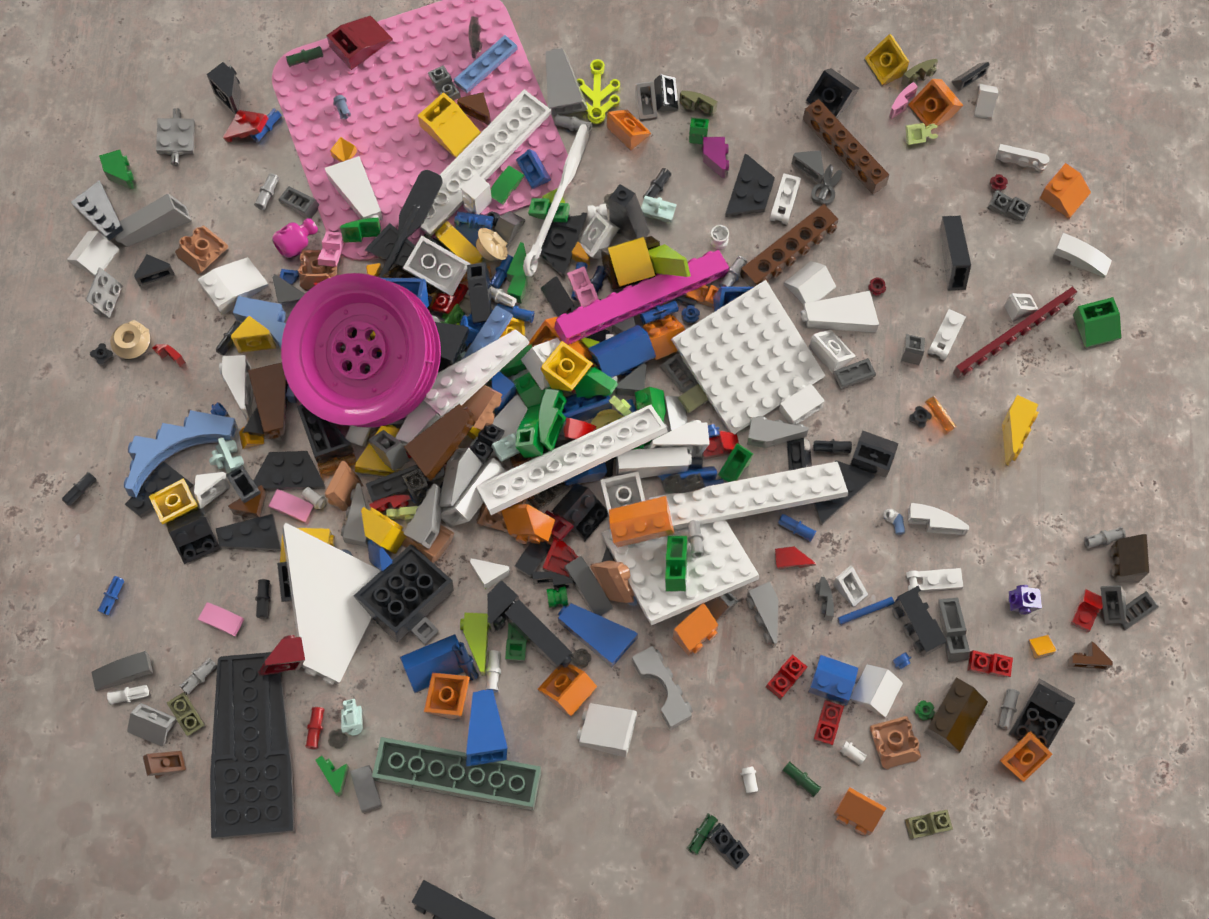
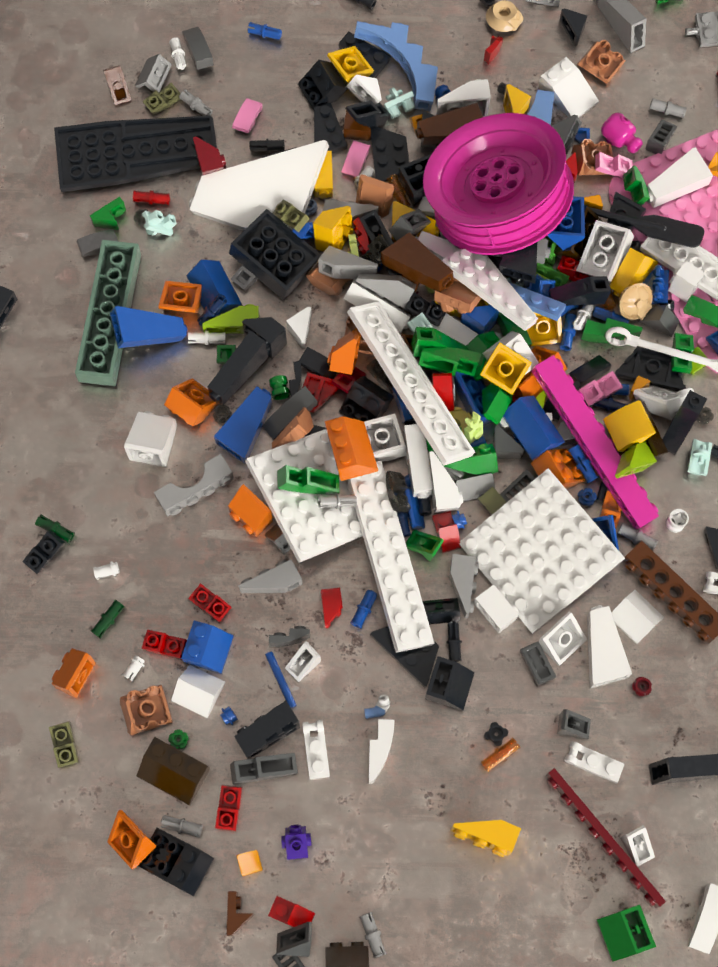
camera: 85 degrees right, 0 degrees up
none -> olive slope [273,199,310,233]

